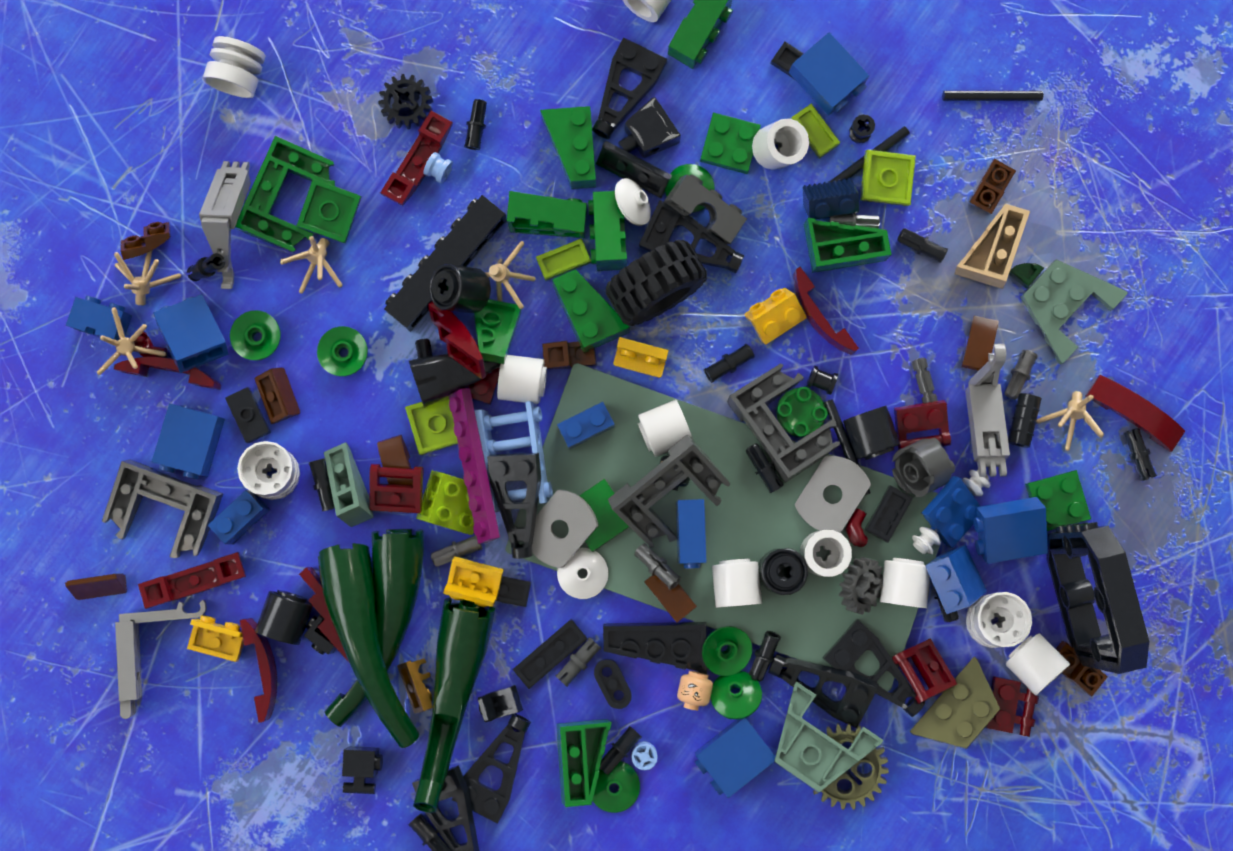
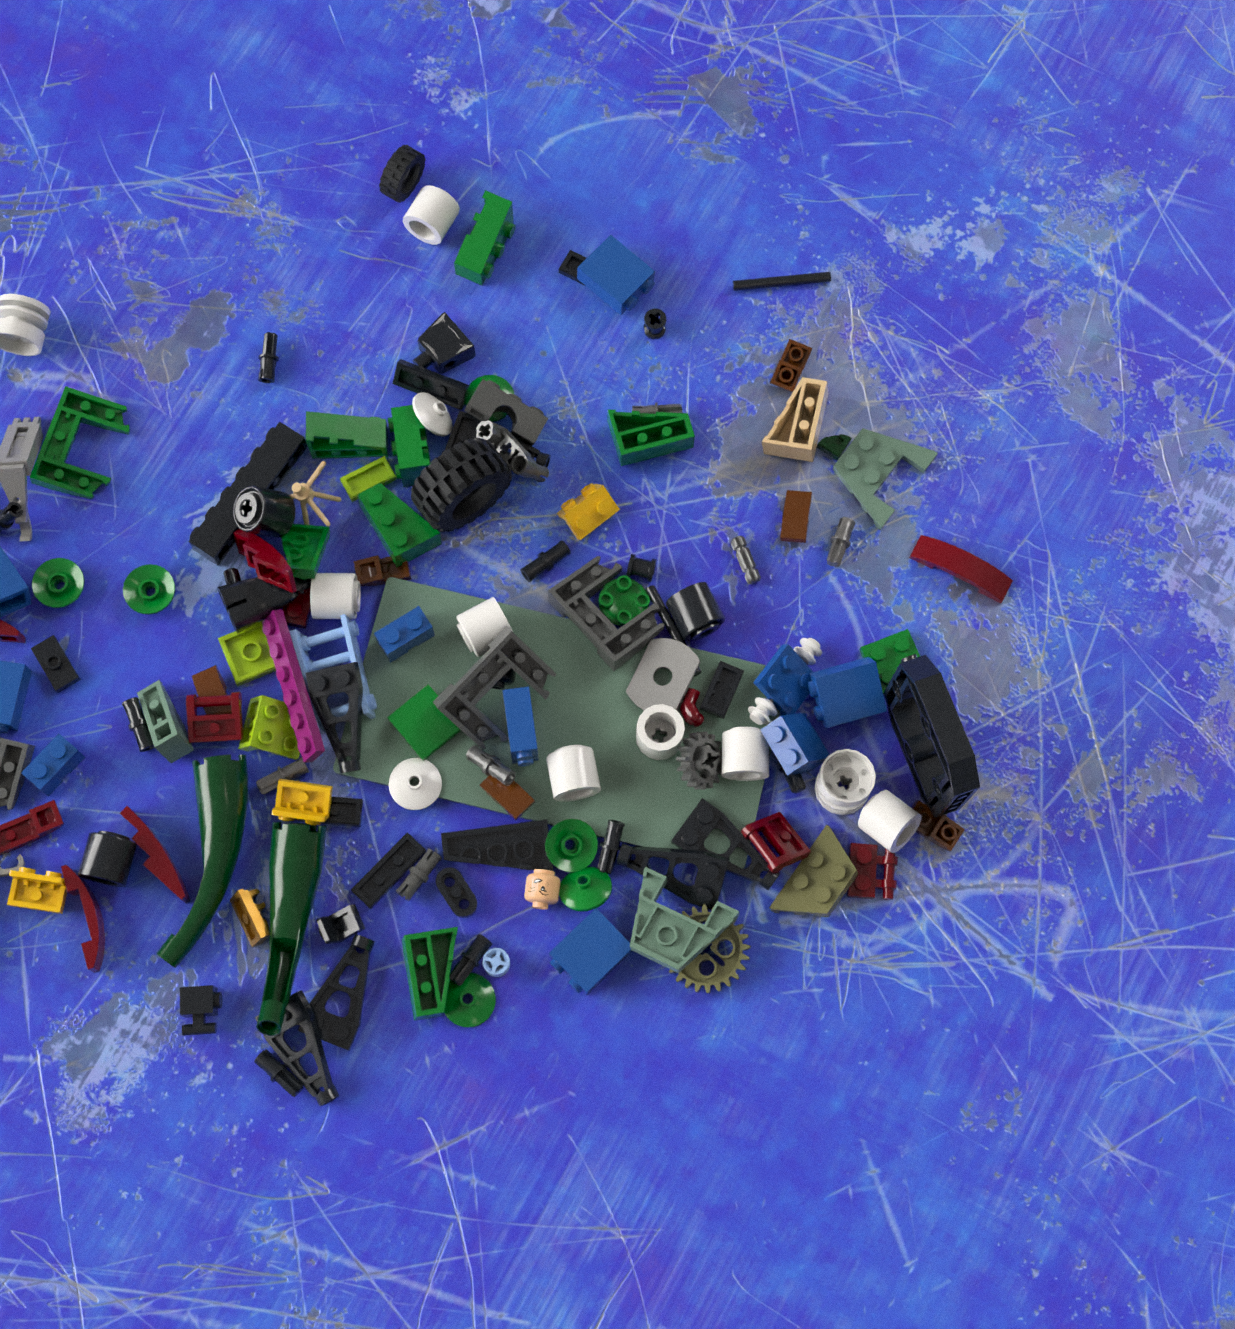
camera: 10 degrees left, 10 degrees down
white wheel [237,441,300,500] -> none
reddish brown slope [254,367,300,424] -> none
tan plant [280,236,342,294] -> none
green plate [296,178,362,244] -> none
black bracket [304,615,337,655] -> none
dark green brick [318,543,419,748] -> none
black gear [378,74,433,130] -> none
dark red slope [380,111,453,206] -> none
light blue wheel [423,152,453,184] -> none
light grey piece [532,489,598,568] -> none
green wedge [540,106,596,189] -> none
black plate [592,37,667,139] -> none
yellow bracket [613,337,669,378] -> none
green plate [700,112,761,174] -> none
black axle [746,443,784,493] -> none
white piece [752,119,809,170] -> none
black piece [759,548,808,595] -> none
lime tile [791,103,840,159] -> none
dark red slope [793,266,859,355] -> none
dark blue brick [803,178,859,219] -> none
black bar [830,126,910,182] -> none
lime tile [860,150,916,206] -> none
dark grey brick [892,438,955,497] -> none
dark red plate [894,400,951,450] -> none
black axle [897,228,948,263] -> none
light grey hinge [965,344,1010,477] -> none
black axle [1008,393,1042,448] -> none
tan plant [1036,391,1104,451] -> none
black pin [1123,428,1157,481] -> none
none -> dark grey beam [476,420,549,482]

